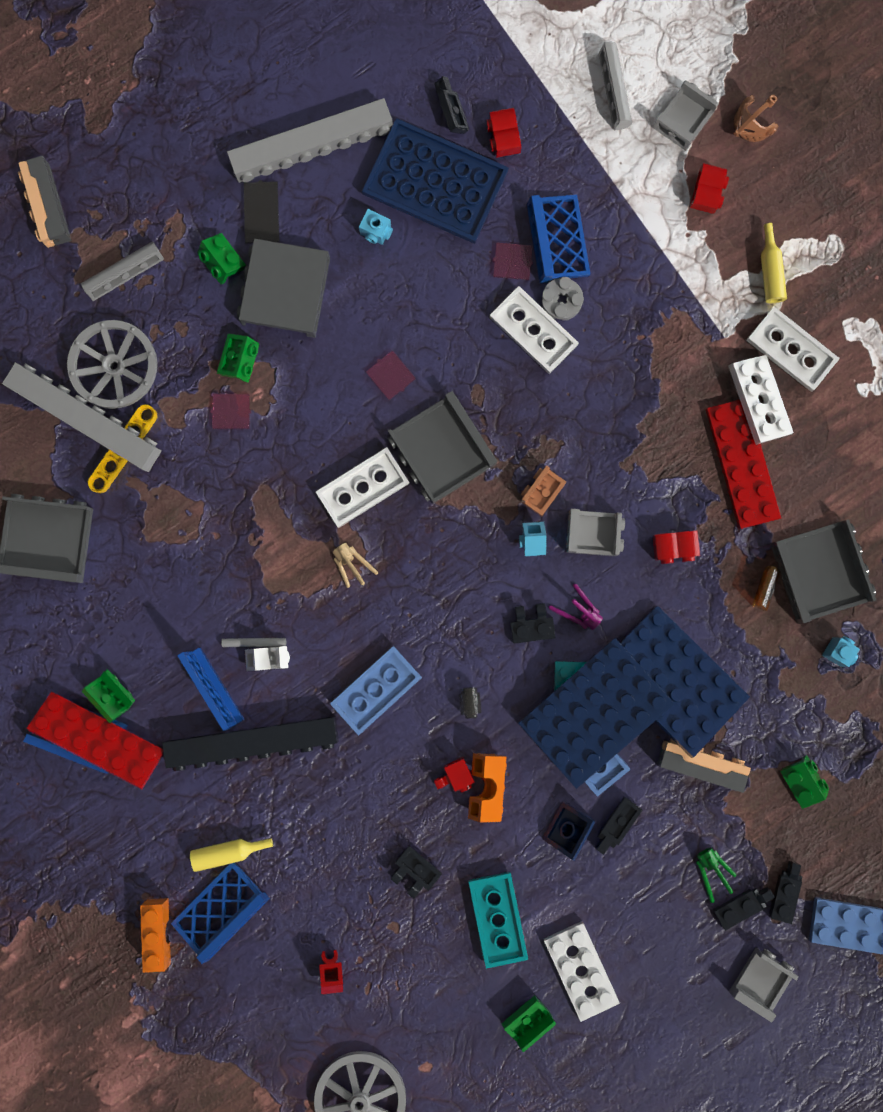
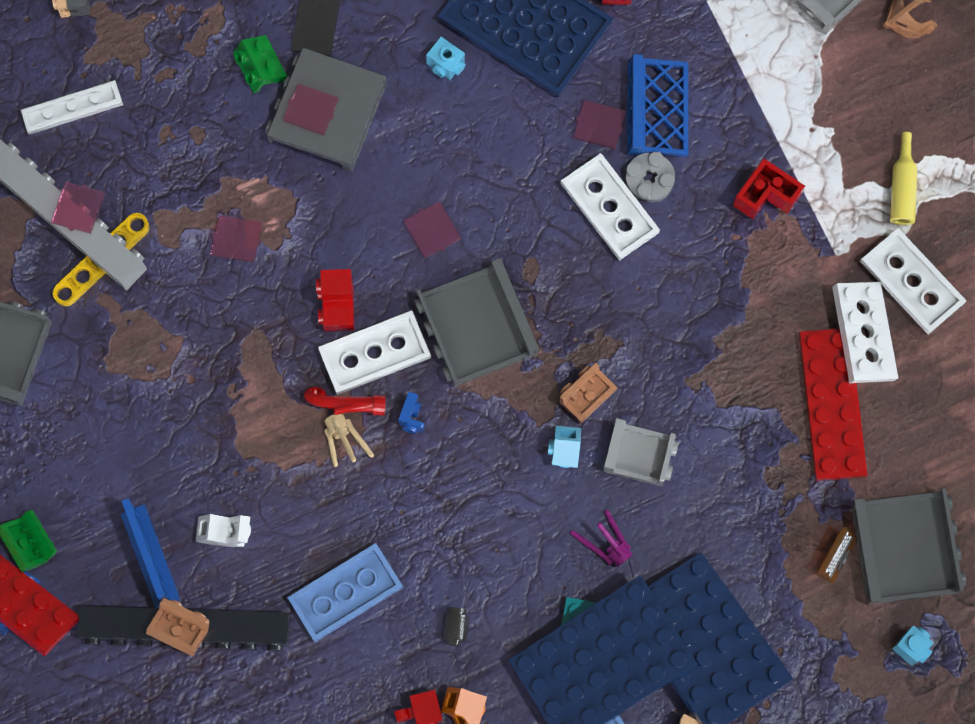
camera: 10 degrees right, 10 degrees down
light grey wheel [67,320,157,409] -> none
light grey brick [81,241,164,301] -> none
green bracket [217,334,259,382] -> none
light grey bar [222,638,286,647] -> none
black plate [510,603,556,644] -> none
red brick [653,530,700,564] -> none
red brick [690,163,729,214] -> none
none -> white tile [21,80,123,135]
none -> clear pink piece [51,182,105,234]
none -> nougat bracket [146,598,209,656]
none -> clear pink piece [283,83,339,136]
none -> red plant [303,387,386,416]
none -> red brick [316,269,355,332]
none -> blue bracket [399,392,425,434]
none -> red brick [733,158,805,219]

